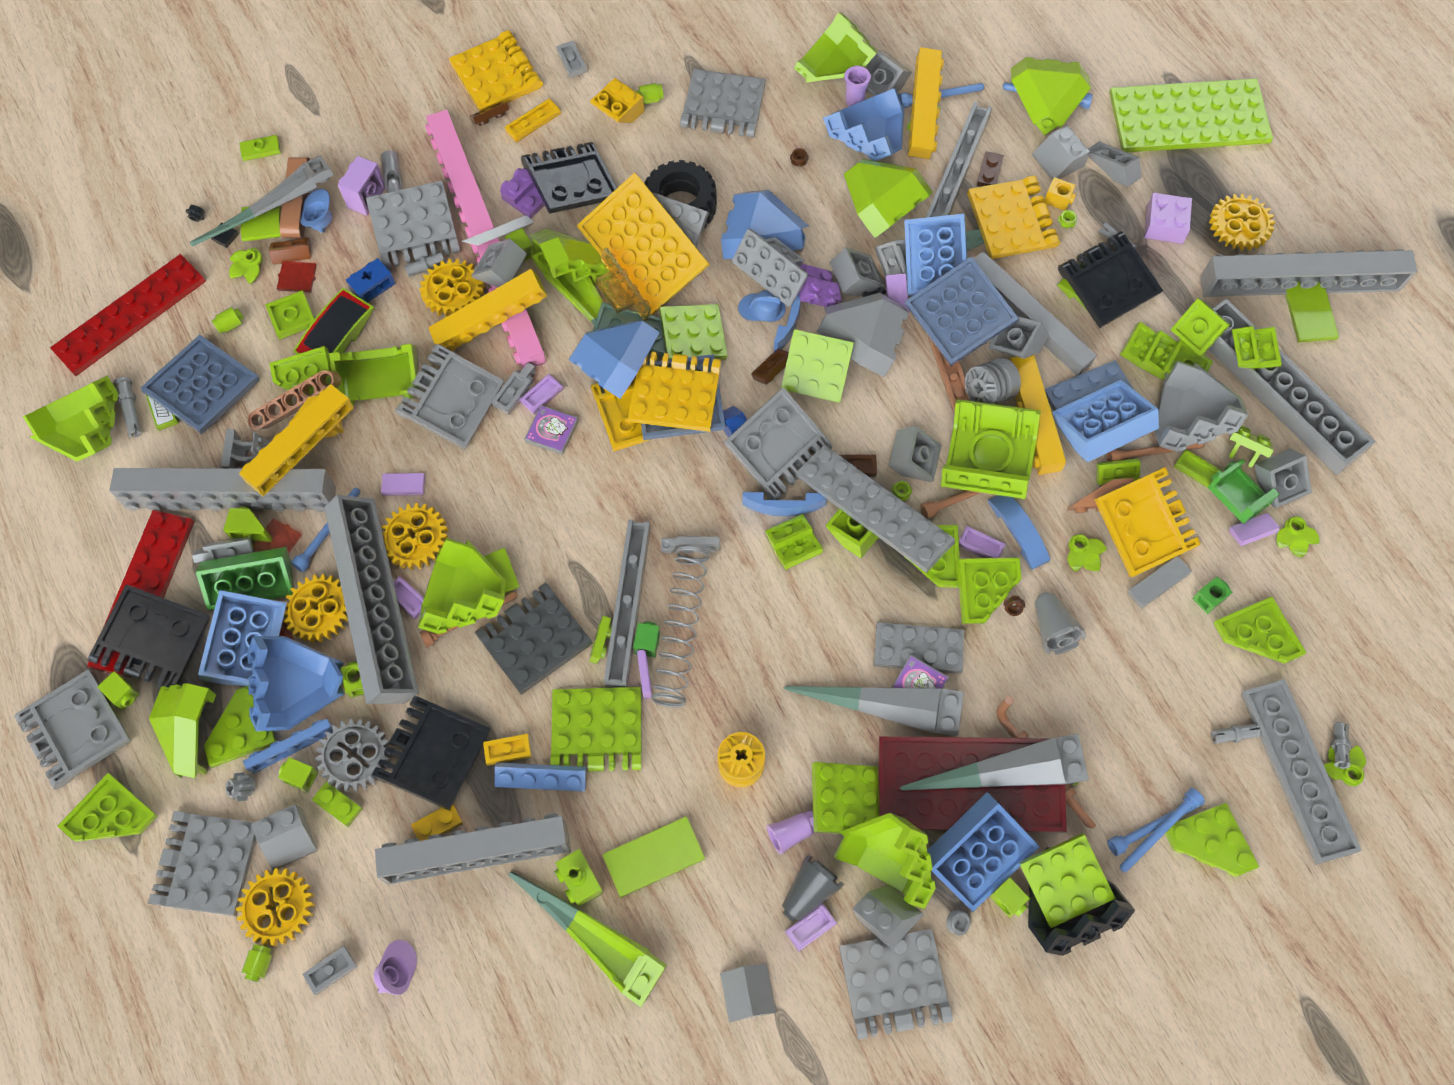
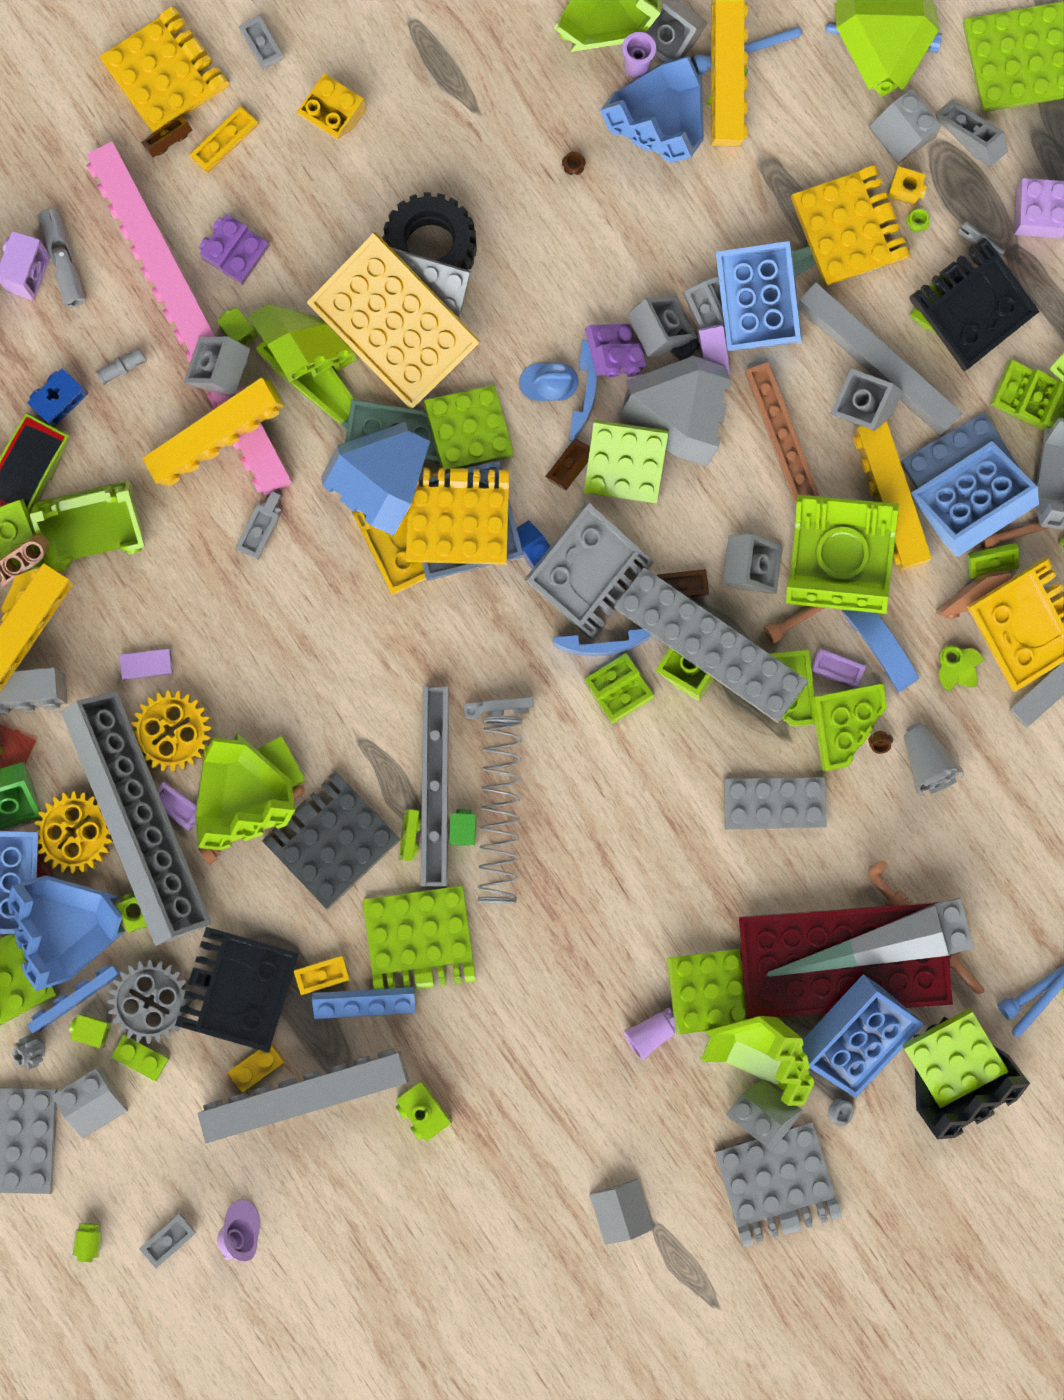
camera: 10 degrees left, 15 degrees up
yellow gear [236,868,315,947] -> none
medium blue piece [290,488,360,573] -> none
light grey hinge [366,181,460,269] -> none
light grey hinge [395,344,504,450] -> none
yellow gear [419,258,485,317] -> none
white sticker [462,215,534,246] -> none
lime plate [508,872,667,1007] -> none
lavender tile [520,374,563,415] -> none
hinge [521,142,617,214] -> none
tile [524,405,579,455] -> none
clear yellow bracket [595,247,651,321] -> none
lime tile [602,816,705,898] -> none
lime brick [636,83,664,105] -> none
lavender tile [637,650,652,699] -> none
light grey hinge [680,69,766,138] -> none
yellow wheel [717,732,765,788] -> none
medium blue panel [721,190,809,259] -> none
light grey bracket [732,229,808,307] -> none
dark grey cone [782,854,844,921] -> none
light grey plate [783,686,964,737] -> none
lavender tile [785,904,837,952] -> none
lime panel [844,159,933,238] -> none
lime plate [891,481,912,501] -> none
tile [891,655,949,688] -> none
sand blue plate [905,256,1019,366] -> none
light grey tile [926,102,992,218] -> none
light grey wheel [965,358,1021,404] -> none
plate [977,151,1004,187] -> none
lime brick [990,878,1030,918] -> none

